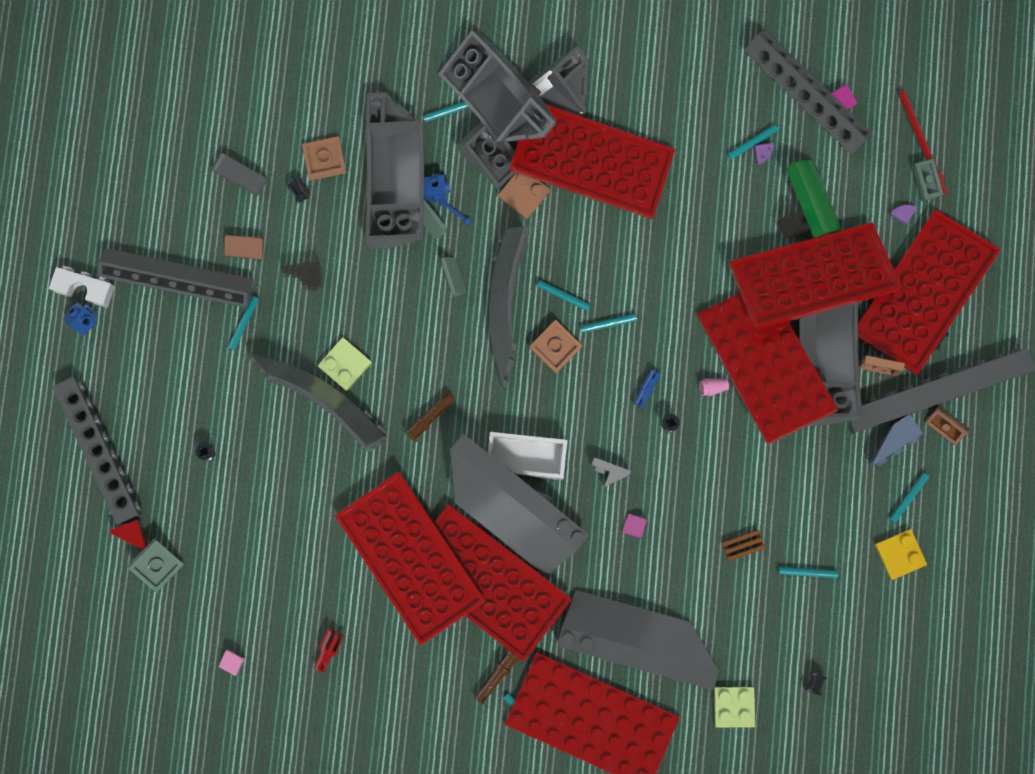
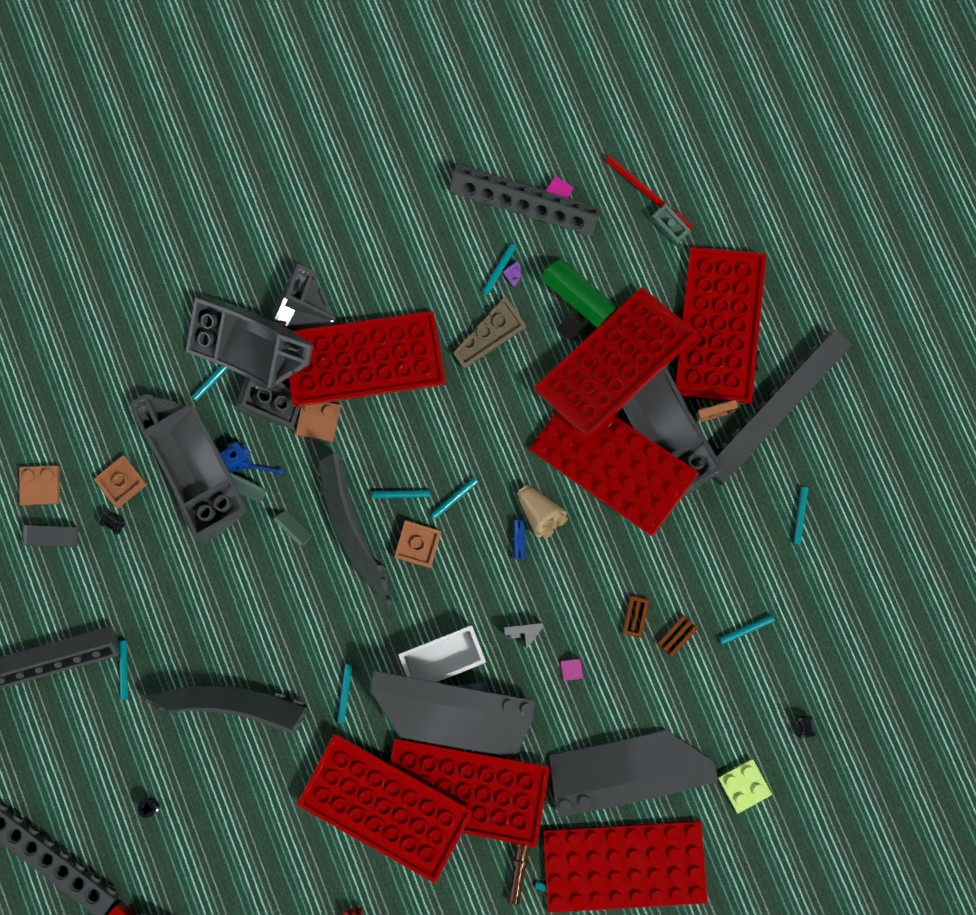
camera: 25 degrees left, 0 degrees up
dark orange slope [225,235,265,260] -> none
clear smoke arch [281,261,324,291] -> none
yellowish green plate [318,338,372,391] -> none
reddish brown pin [404,392,455,443] -> none
black bush [661,414,680,433] -> none
bright pink cone [699,378,729,397] -> none
sand blue slope [869,414,923,467] -> none
yellow plate [874,529,927,580] -> none
medium lavender tile [890,205,917,225] -> none
dark orange slope [925,405,969,446] -> none
none -> nougat plate [19,465,60,506]
none -> teal bar [337,664,353,724]
none -> dark tan wing [453,296,527,369]
none -> tan cone [517,485,568,539]
none -> dark orange tile [622,596,649,638]

